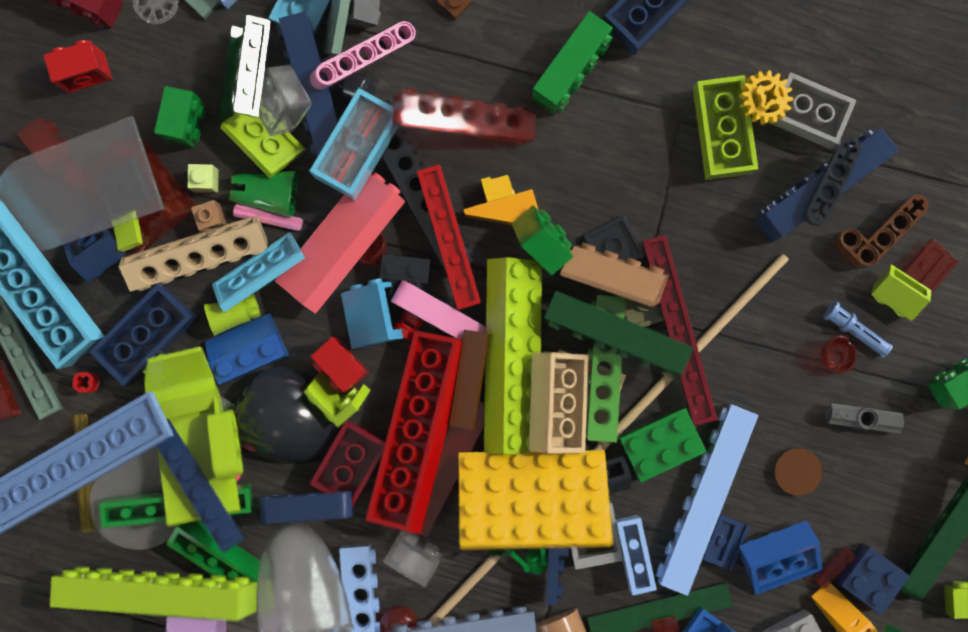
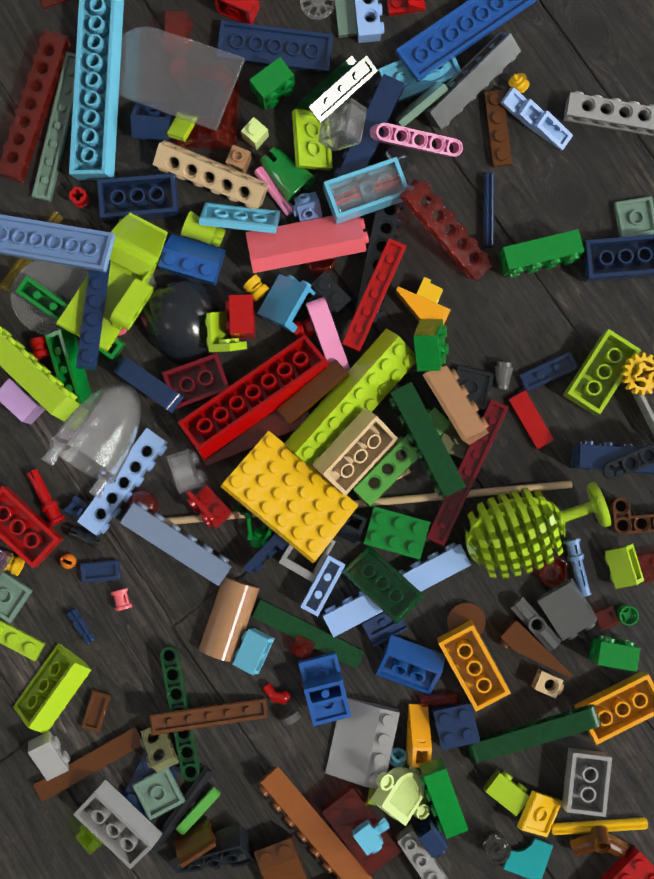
camera: 30 degrees right, 0 degrees up
none -> red wheel [29,337,51,360]
none -> red bracket [186,485,233,530]
none -> dark blue plate [216,20,333,74]
none -> yellow wheel [243,275,270,302]
none -> medium blue brick [292,192,323,222]
none -> dark green tile [342,546,424,624]
none -> light orange brick [437,620,511,711]
none -> lime plant [465,481,611,579]
none -> dark blue axle [483,172,494,247]
none -> dark grey cone [494,362,513,389]
none -> reddish brown slope [498,619,572,678]
none -> red tile [508,390,554,450]
none -> dark blue tile [518,351,578,392]
none -> tan brick [531,668,564,698]
none -> dark grey brick [537,578,597,641]
none -> clear red plate [594,605,620,631]
none -> green wheel [615,605,639,626]

